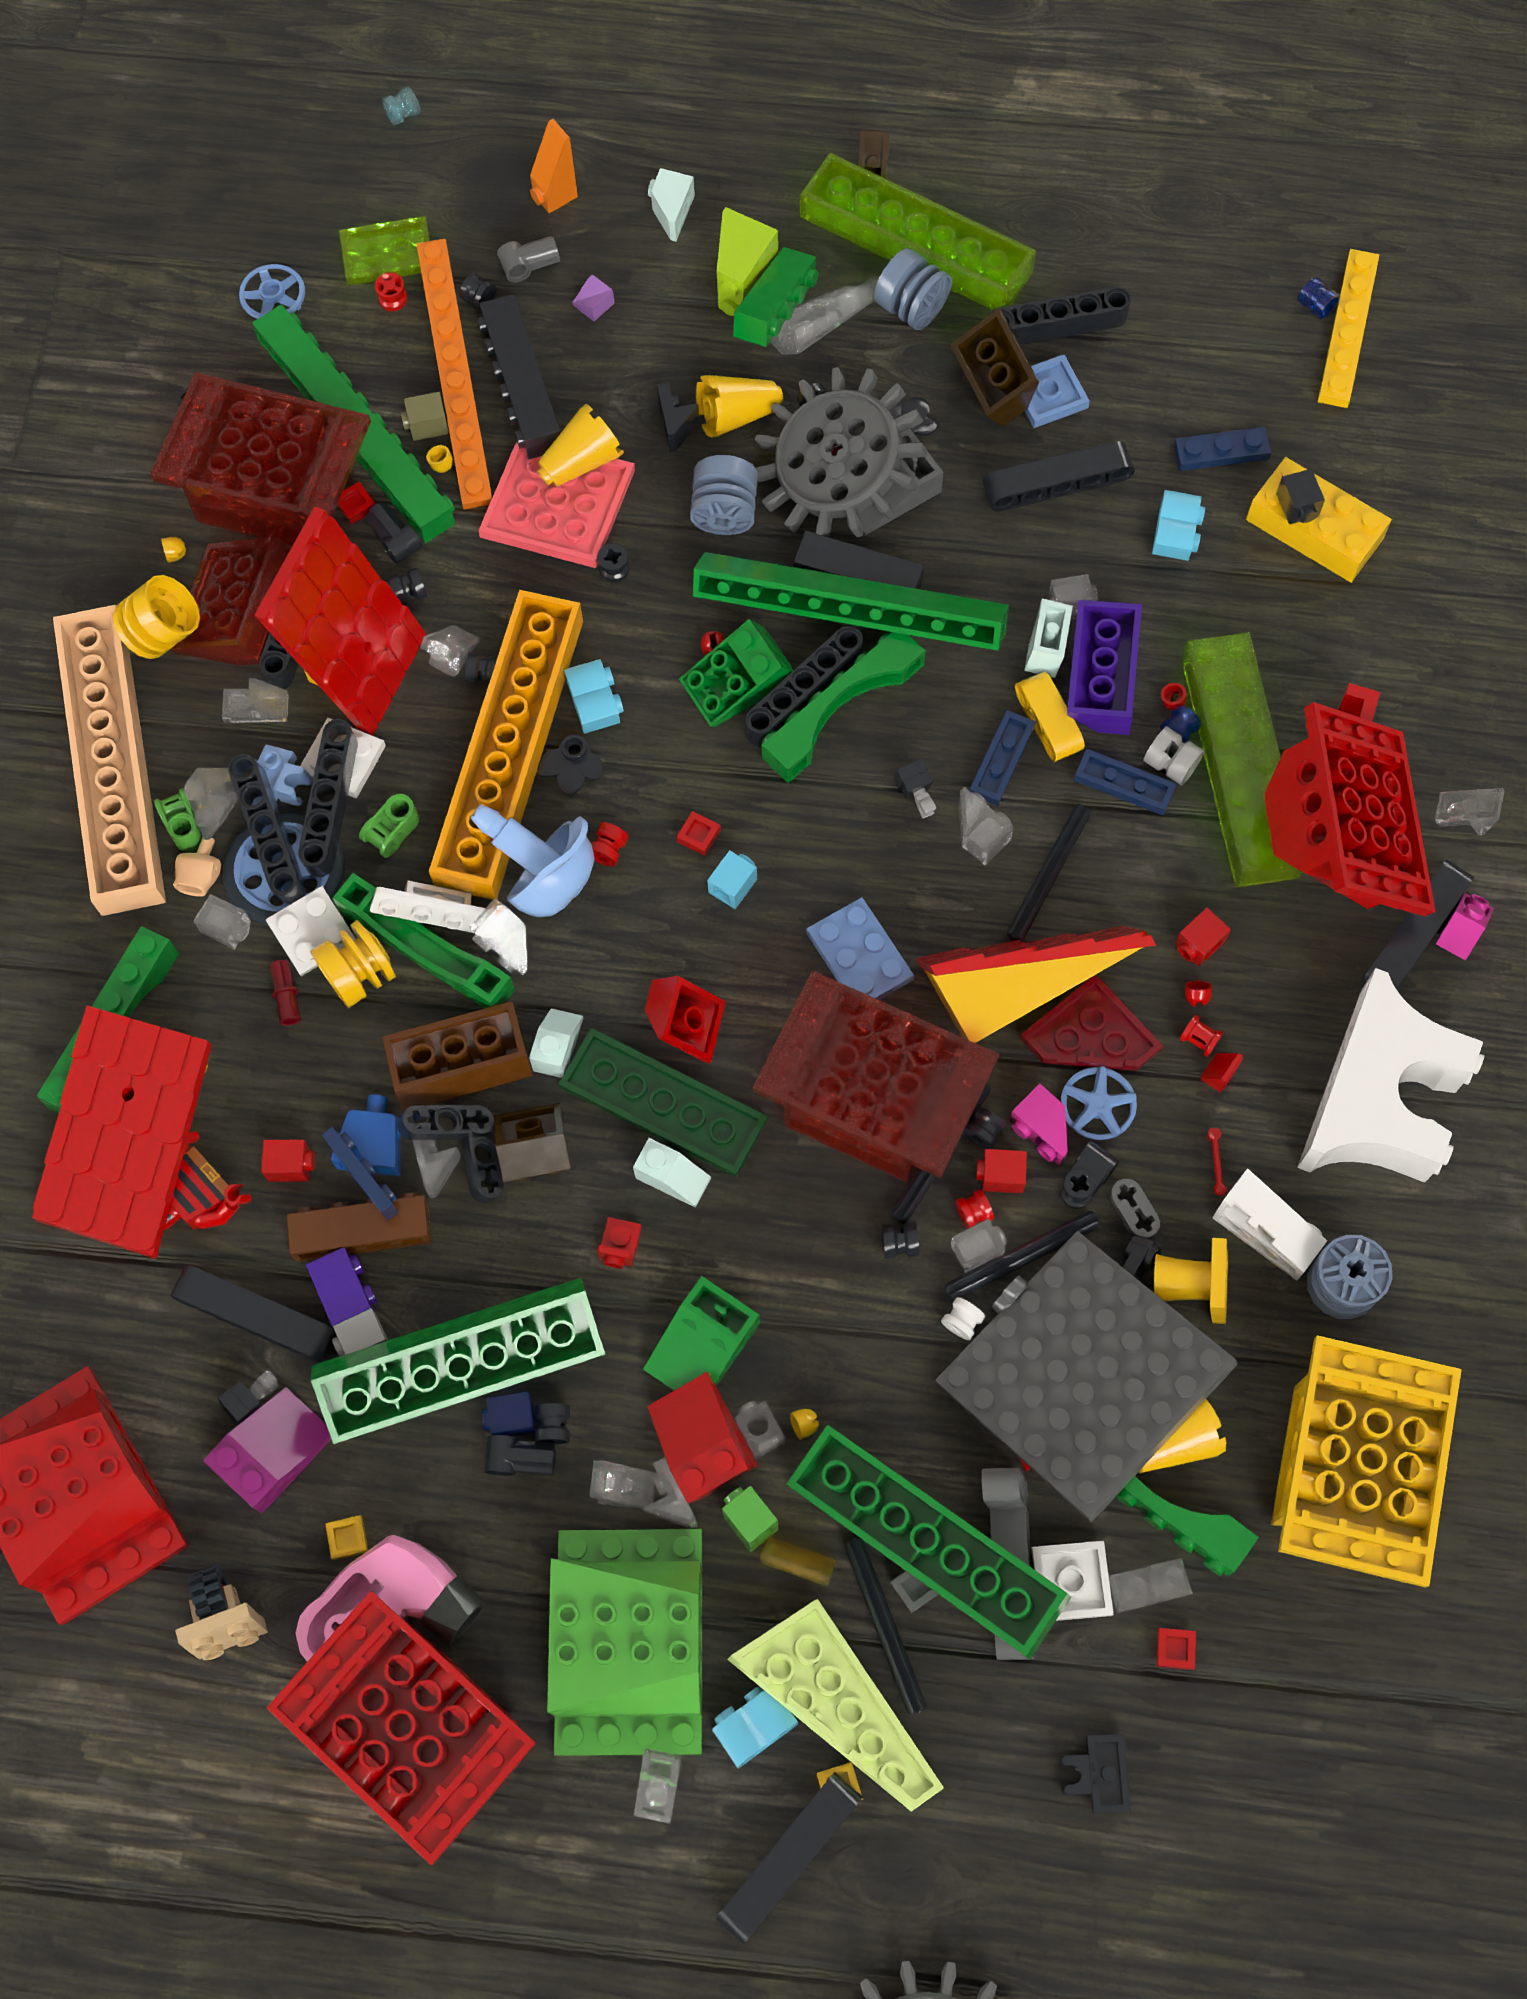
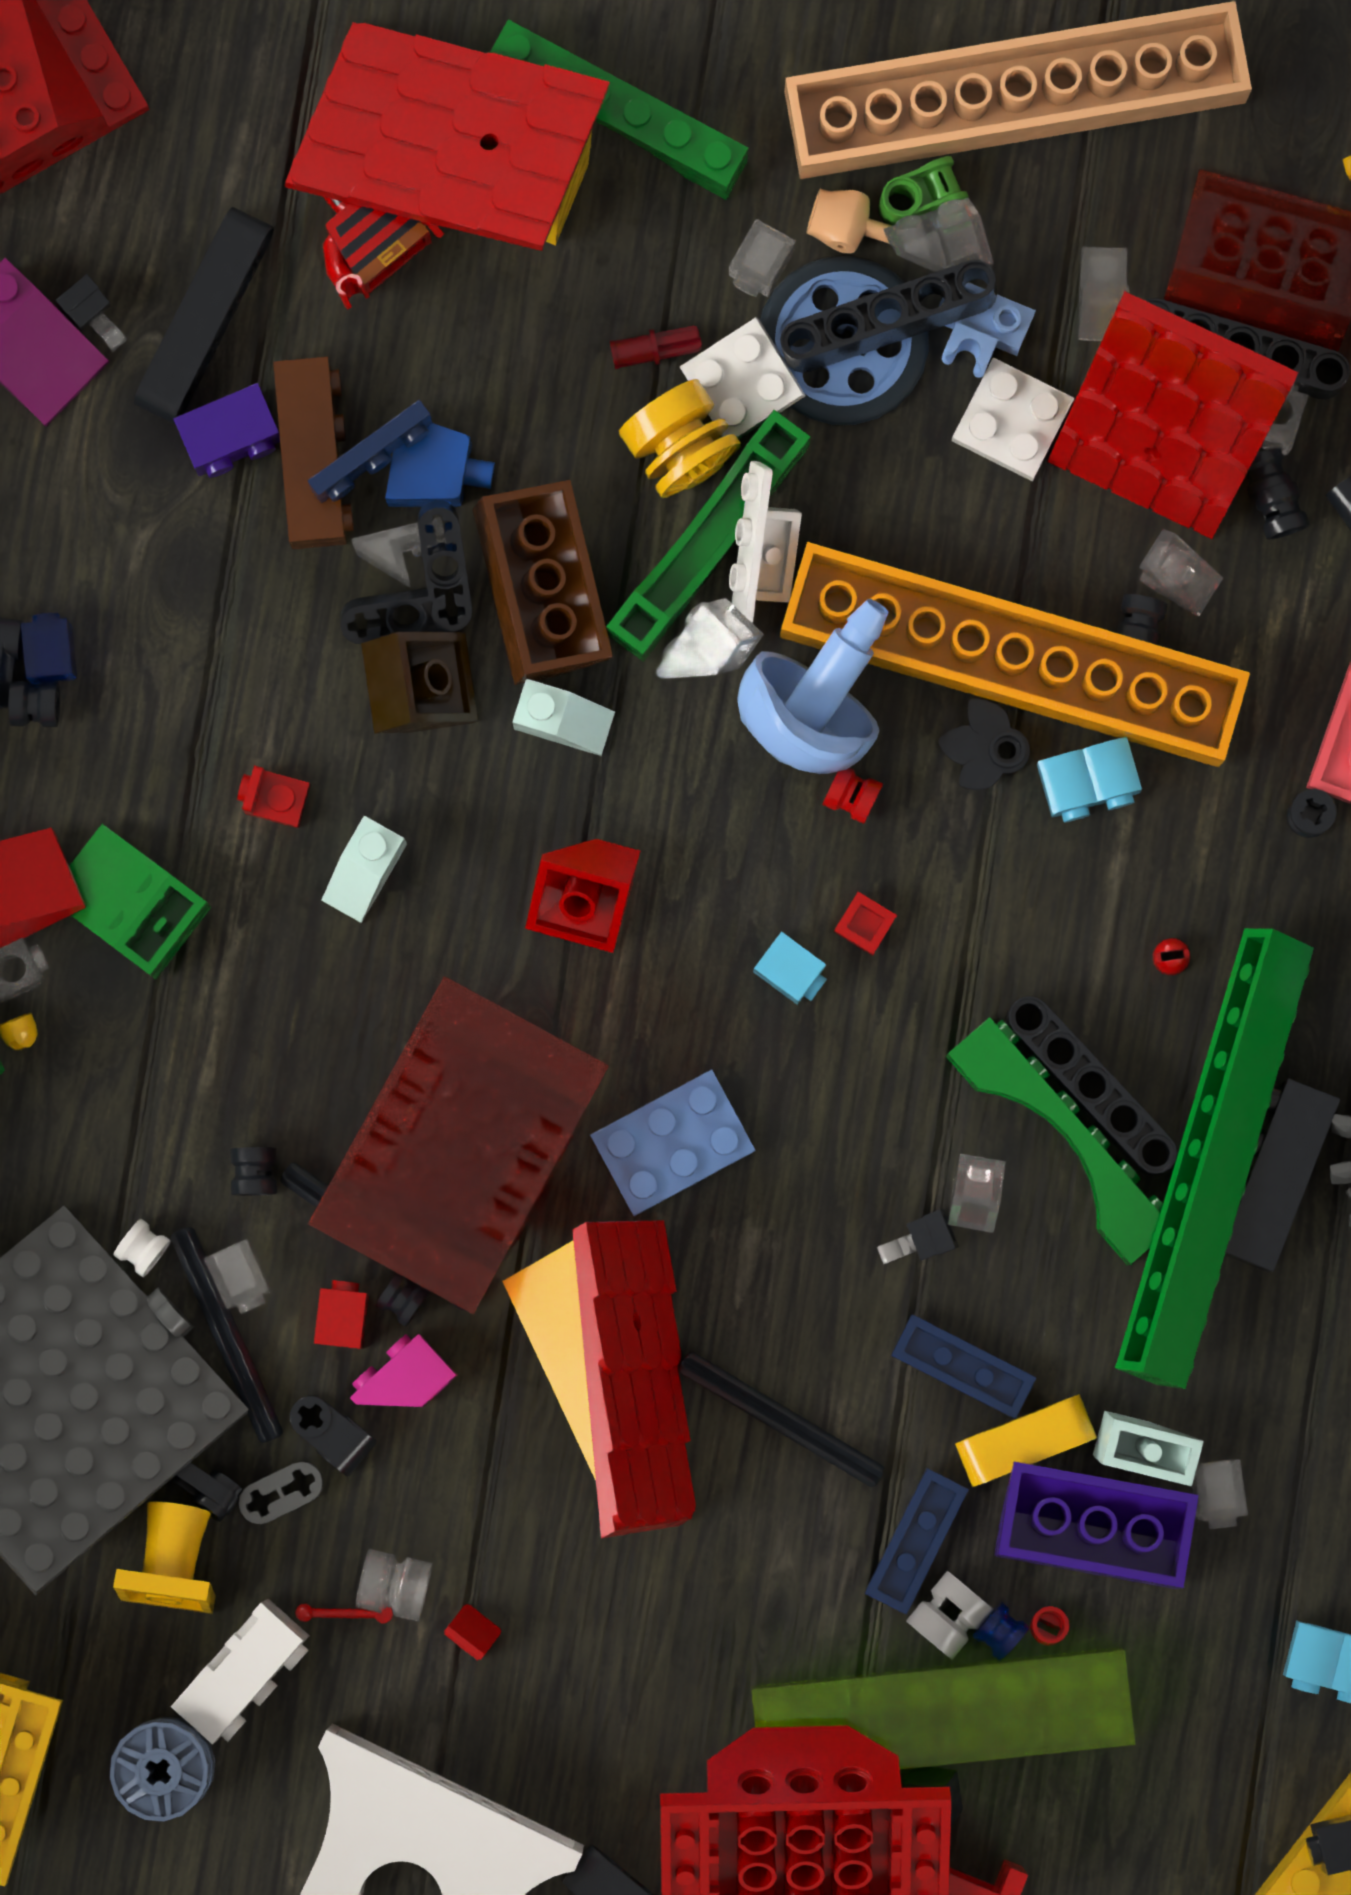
camera: 90 degrees right, 15 degrees up
yellow wheel [113,575,200,659] -> none
red brick [261,1140,315,1182] -> none
black beam [298,719,358,877] -> none
green brick [311,1278,605,1444] -> none
light grey brick [332,1308,388,1357] -> none
bright green piece [359,794,419,858] -> none
dark green plate [558,1028,768,1178] -> none
green slope [679,619,794,728] -> none
red wheel [955,1189,994,1231] -> none
clear slope [958,787,1014,866] -> none
dark red plate [1020,975,1164,1071] -> none
medium blue wheel [1061,1066,1137,1140] -> none
red brick [1175,908,1231,967] -> none
red bush [1179,1014,1224,1057] -> none
red hinge [1185,980,1212,1007] -> none
none -> clear wheel [355,1549,433,1622]
none -> clear brick [948,1153,1006,1233]

